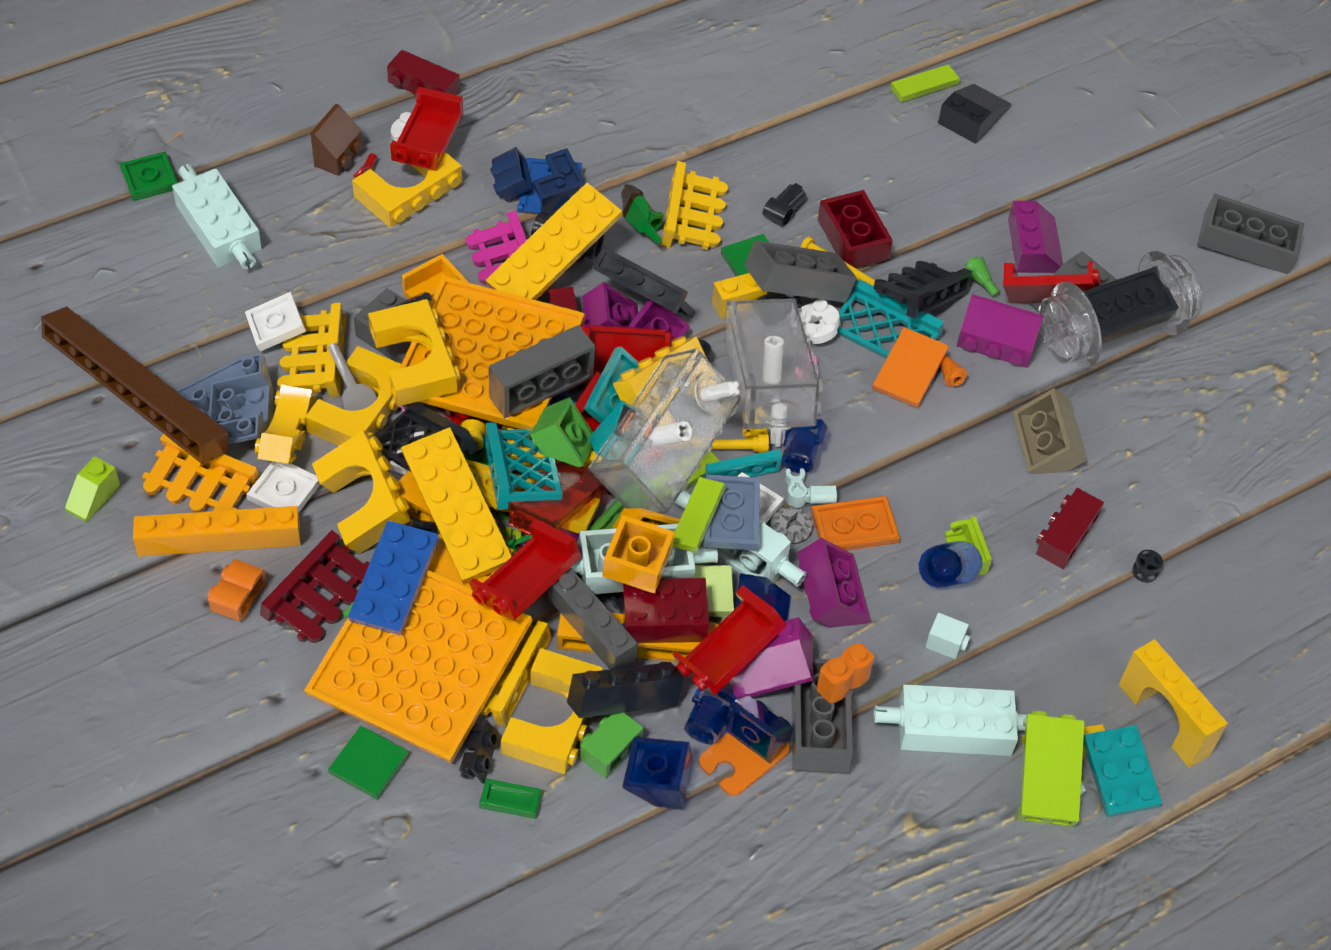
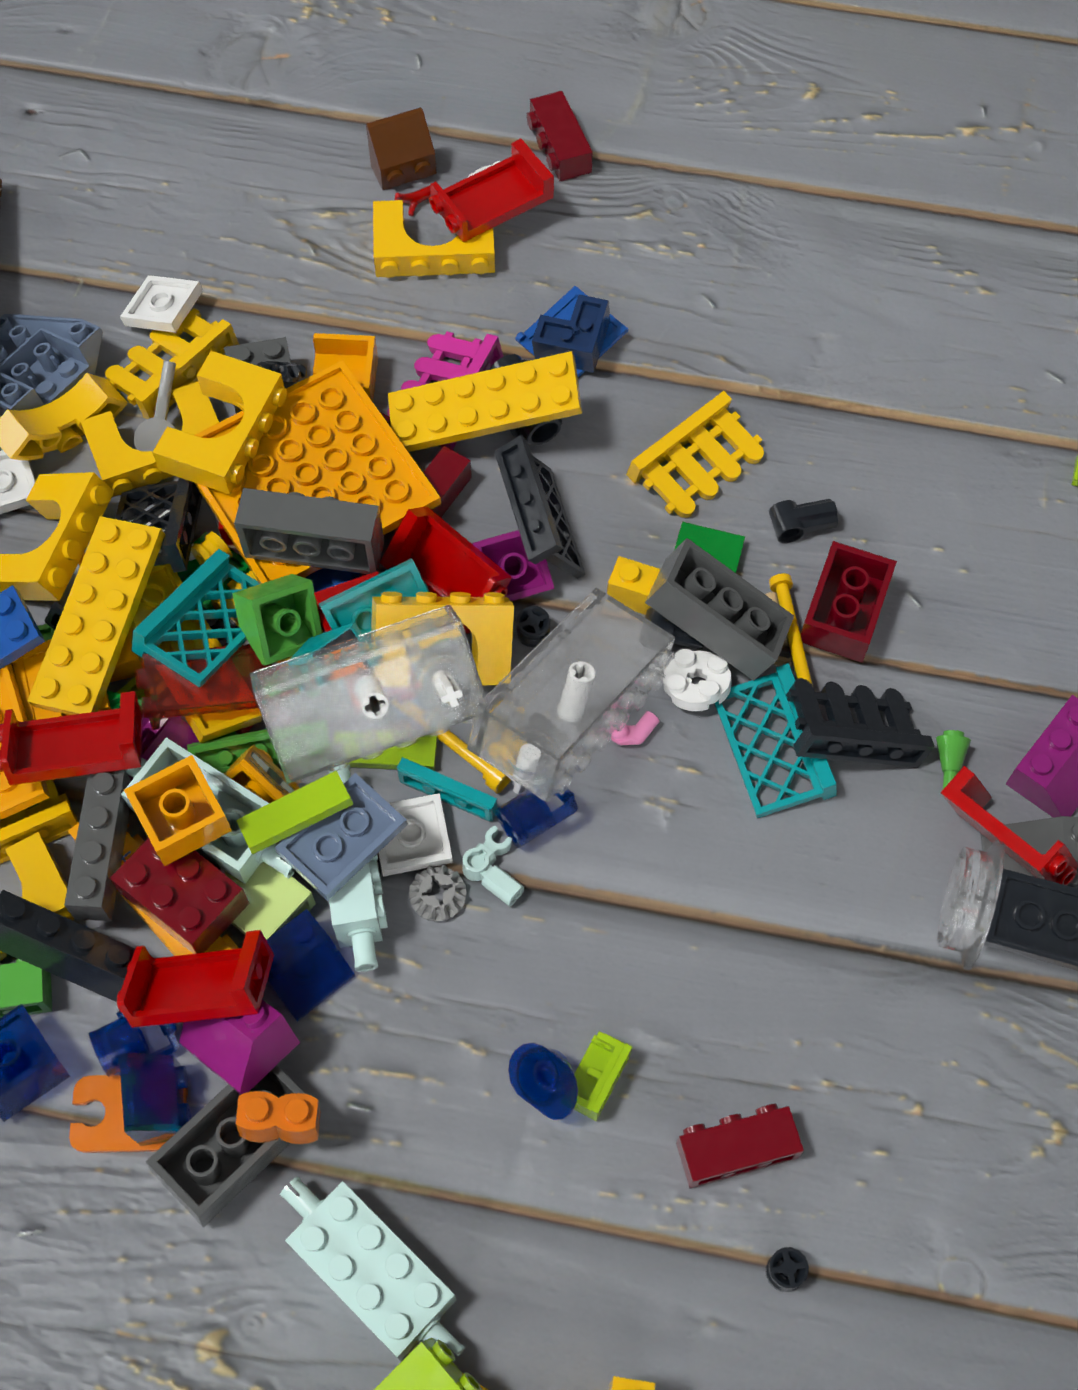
camera: 45 degrees right, 10 degrees up
green tile [119,151,178,201] -> none
light aqua brick [172,164,262,269] -> none
dark blue brick [490,147,531,201] -> none
magenta slope [582,282,638,327] -> none
green animal [621,184,664,244] -> none
magenta slope [797,538,871,628] -> none
orange tile [811,496,900,551] -> none
orange tile [872,327,949,408] -> none
light aqua brick [925,613,970,659] -> none
orange cone [941,353,967,387] -> none
magenta slope [957,294,1044,368] -> none
dark tan slope [1013,388,1087,474] -> none

